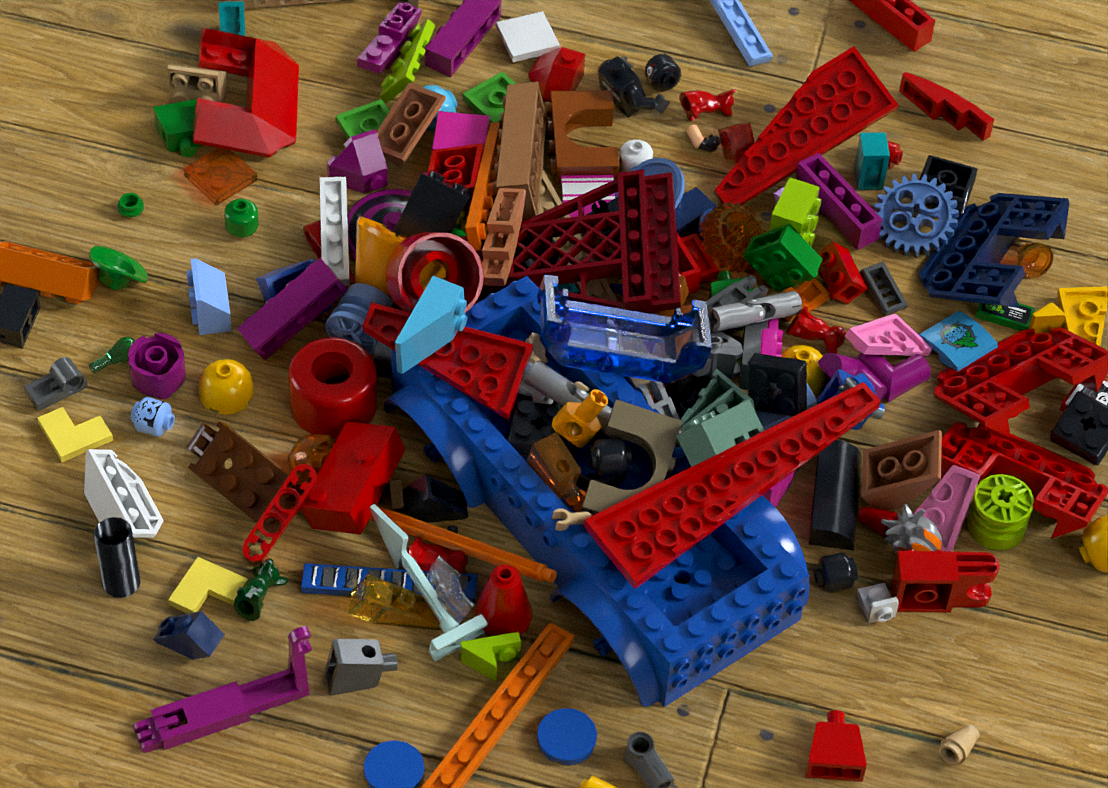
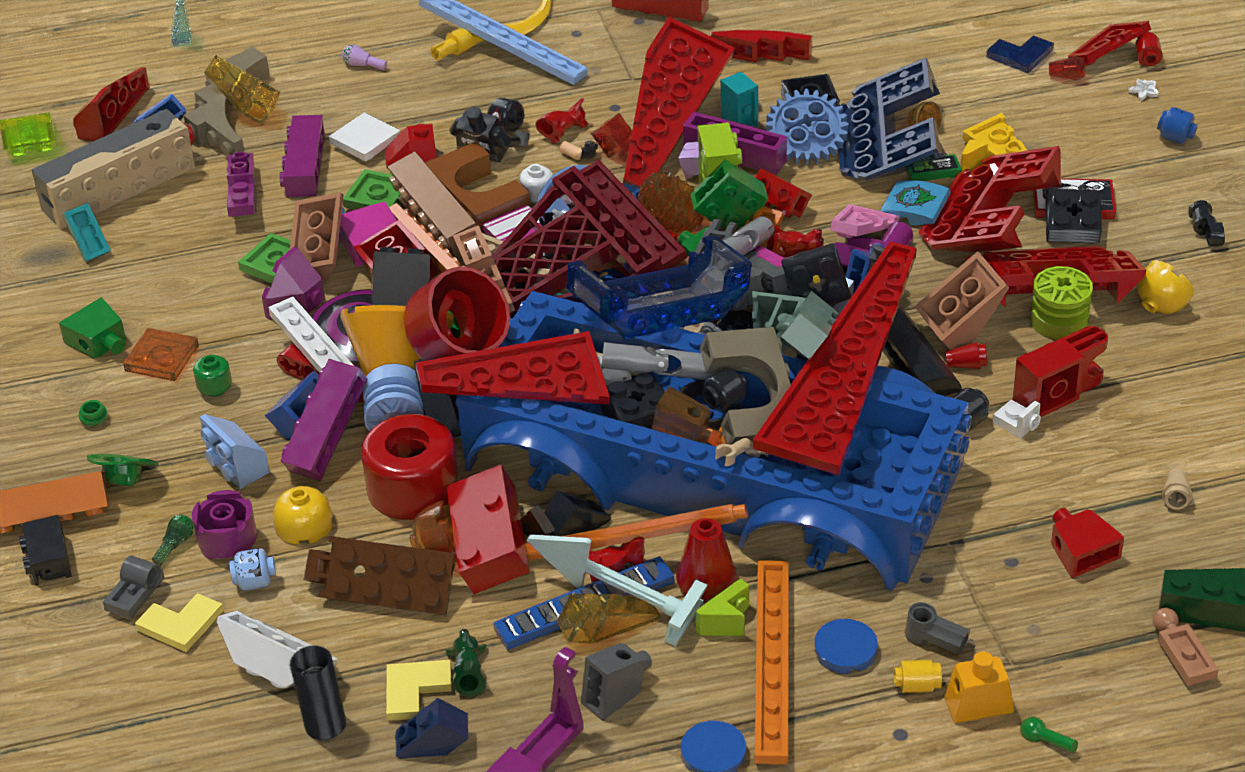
camera: 25 degrees left, 10 degrees down
tan slope [167,65,228,103] -> none
red slope [193,27,299,158] -> none
red beam [242,464,317,566] -> none
lime wing [379,19,435,103] -> none
medium azure slope [395,276,467,374] -> none
clear tile [429,556,474,623] -> none
light orange piece [552,389,608,448] -> none
dark grey slope [859,261,908,316] -> none
light grey hair [881,504,942,556] -> none
bright pink wing [913,465,981,551] -> none

